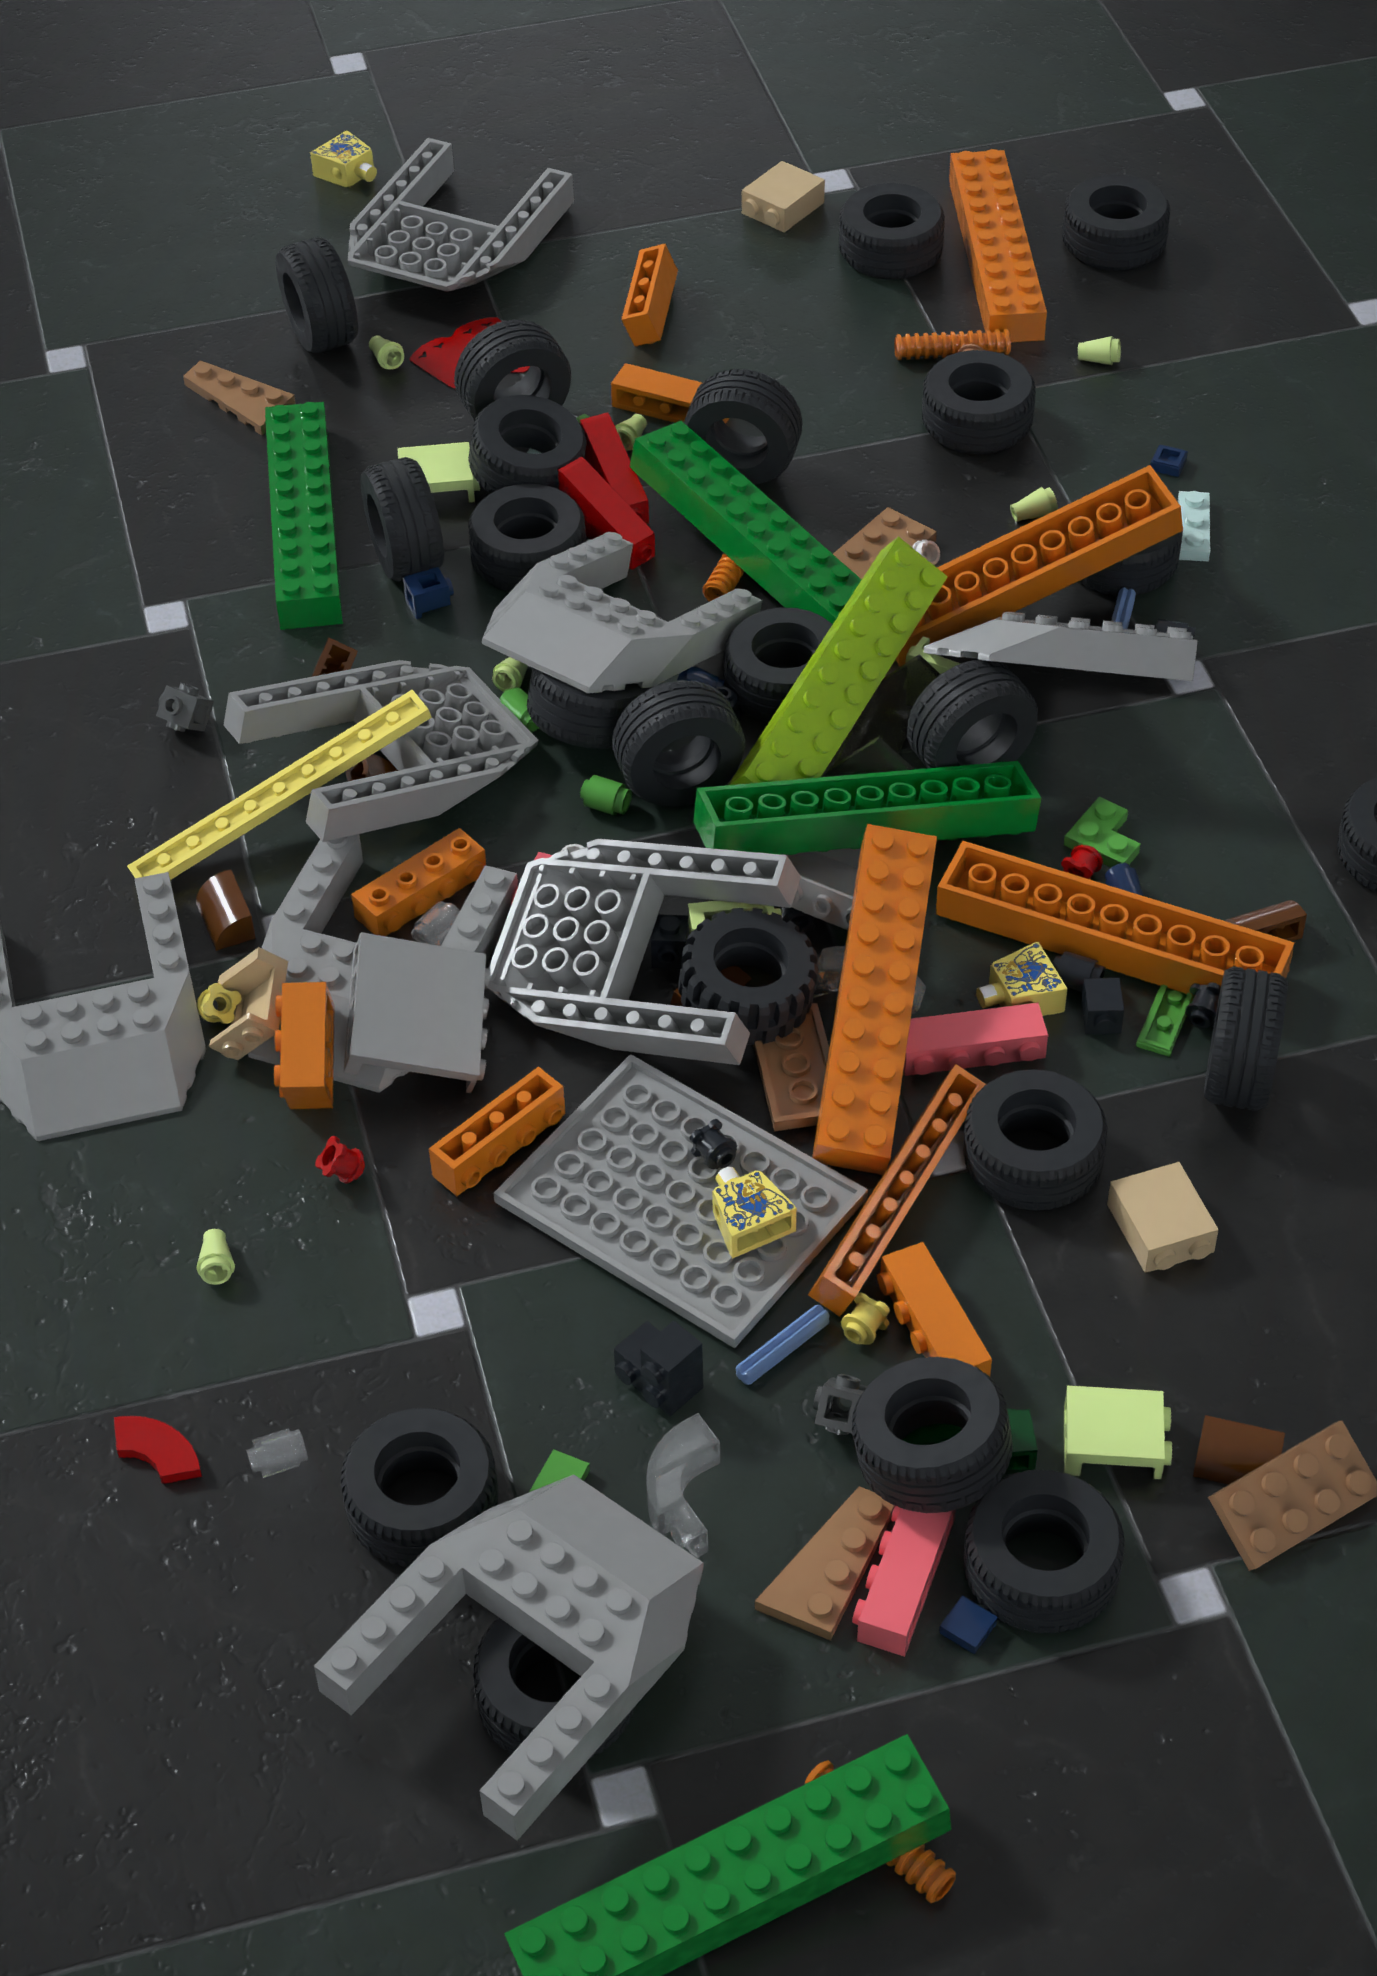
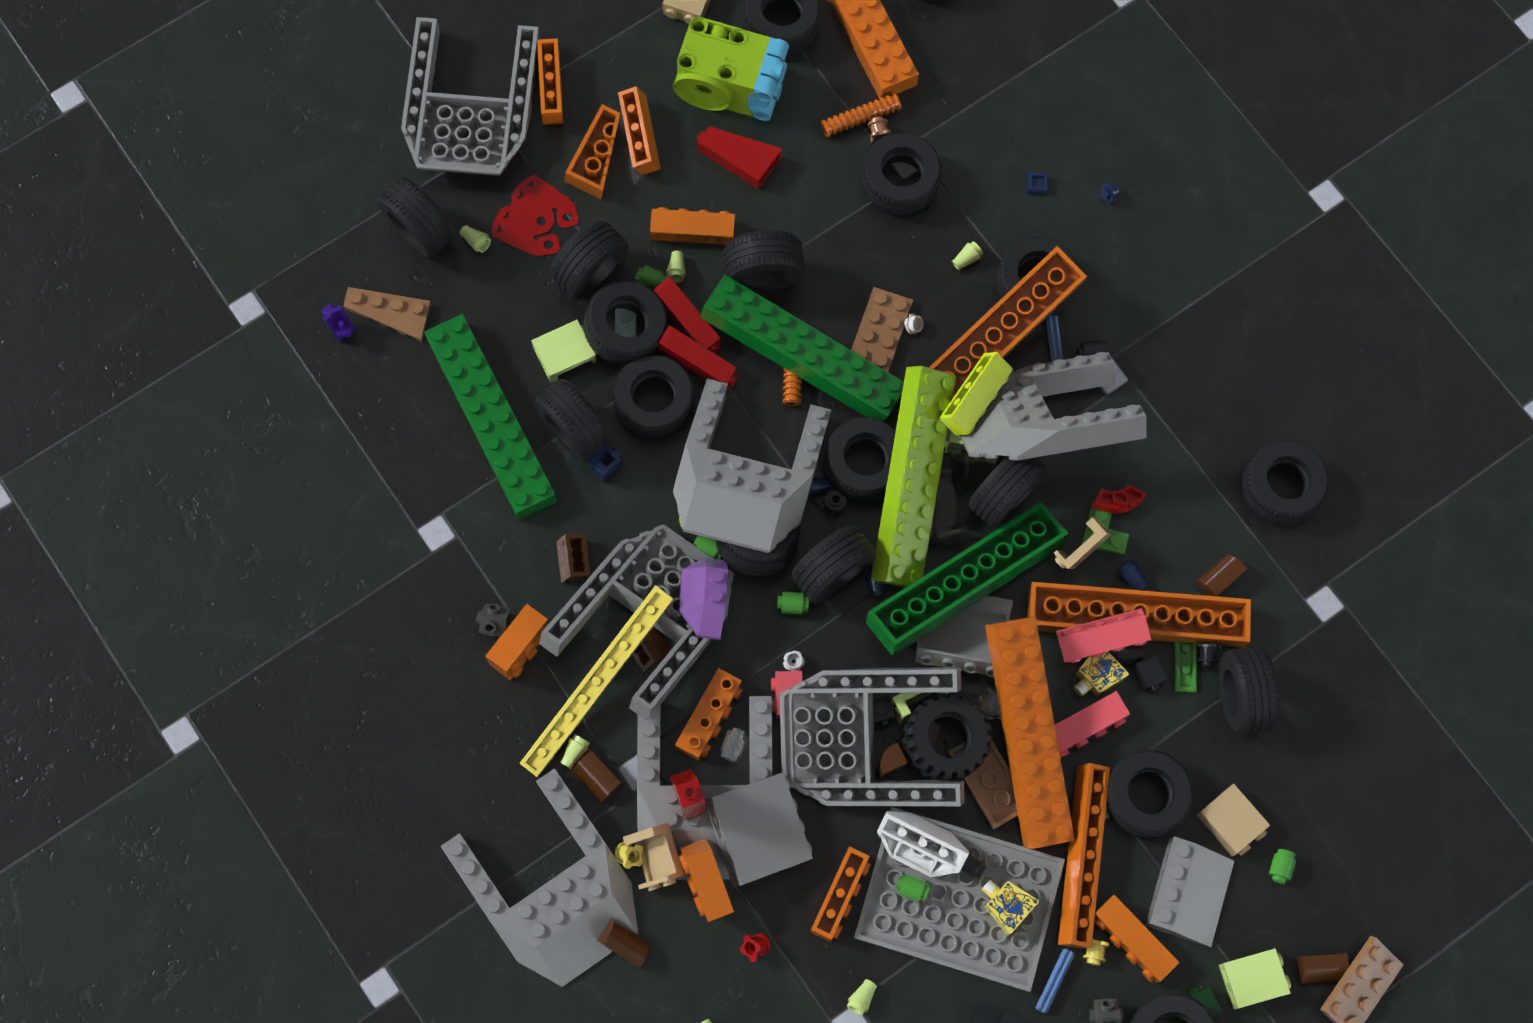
camera: 25 degrees left, 25 degrees up
light yellow torso [310,130,377,187] -> none
red brick [1061,845,1103,880] -> none
yellowish green cone [1078,336,1121,365] -> none
light aqua plate [1178,491,1210,561] -> none
none -> dark purple hips [321,303,356,342]
none -> orange brick [485,604,549,681]
none -> orange brick [537,38,564,125]
none -> yellowish green cone [561,734,590,769]
none -> orange wedge [564,104,620,200]
none -> reddish brown brick [597,918,649,968]
none -> red slope [670,770,706,820]
none -> lime piece [673,17,789,121]
none -> medium lavender wedge [679,558,728,640]
none -> red slope [696,126,782,189]
none -> yellowish green cone [847,979,877,1016]
none -> reddish brown brick [876,743,907,780]
none -> white wedge [877,811,969,877]
none -> bright green brick [895,873,931,902]
none -> neon yellow brick [939,352,1013,435]
none -> tan panel [1054,517,1112,569]
none -> coral brick [1056,608,1151,663]
none -> red tile [1092,484,1147,513]
none -> dark blue plate [1100,182,1119,203]
none -> light grey slope [1145,836,1234,948]
none -> bright green brick [1268,849,1296,884]

